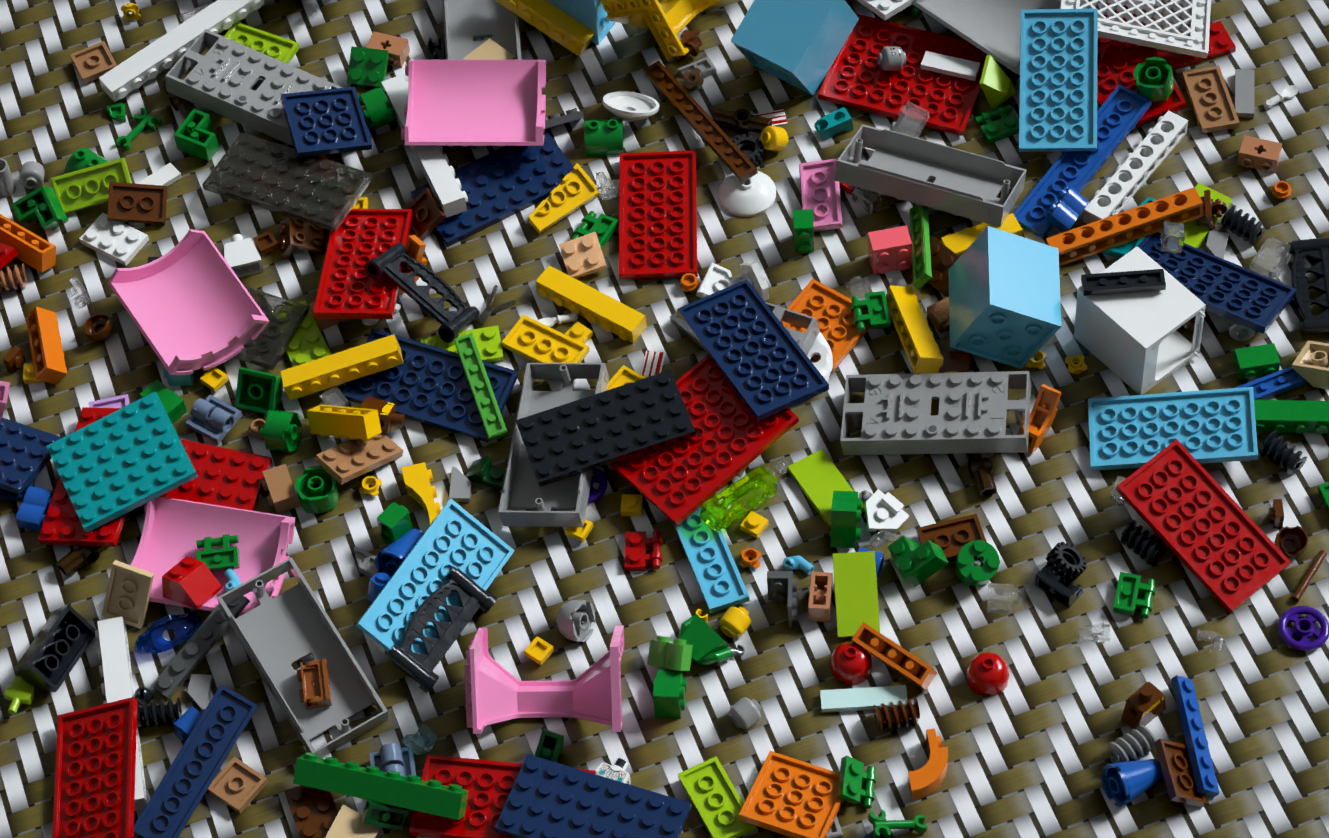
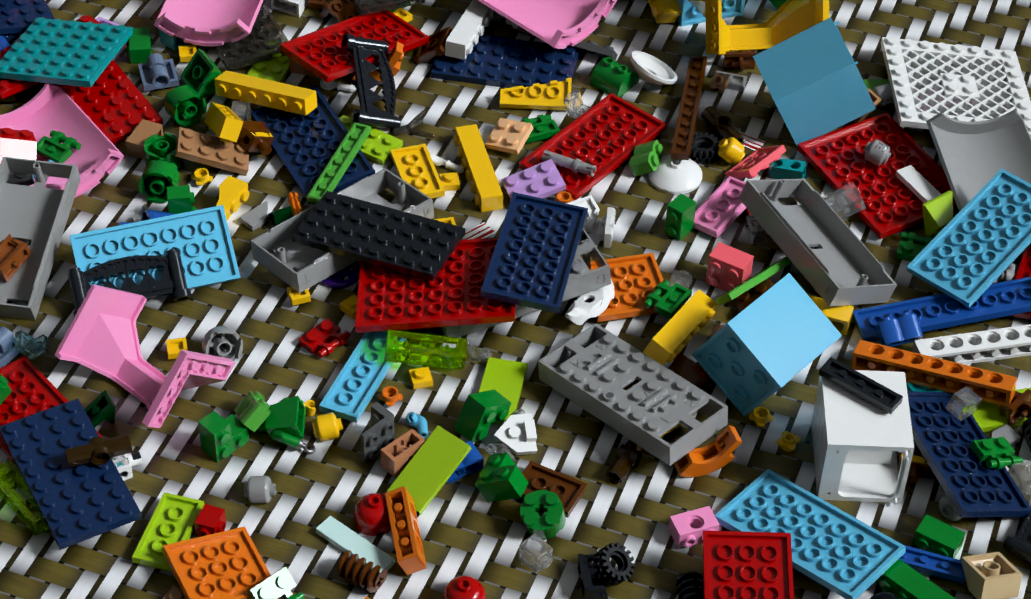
camera: 35 degrees right, 10 degrees down
none -> dark brown piece [65,435,133,468]
none -> green brick [138,160,180,204]
none -> red brick [194,504,226,537]
none -> orange axle [288,191,302,217]
none -> lavender plate [501,159,566,200]
none -> light grey pin [542,150,596,177]
none -> bright green brick [629,140,664,176]
none -> bright pink brick [668,506,720,549]
none -> coral plate [724,145,786,180]
none -> green plate [970,437,1023,470]

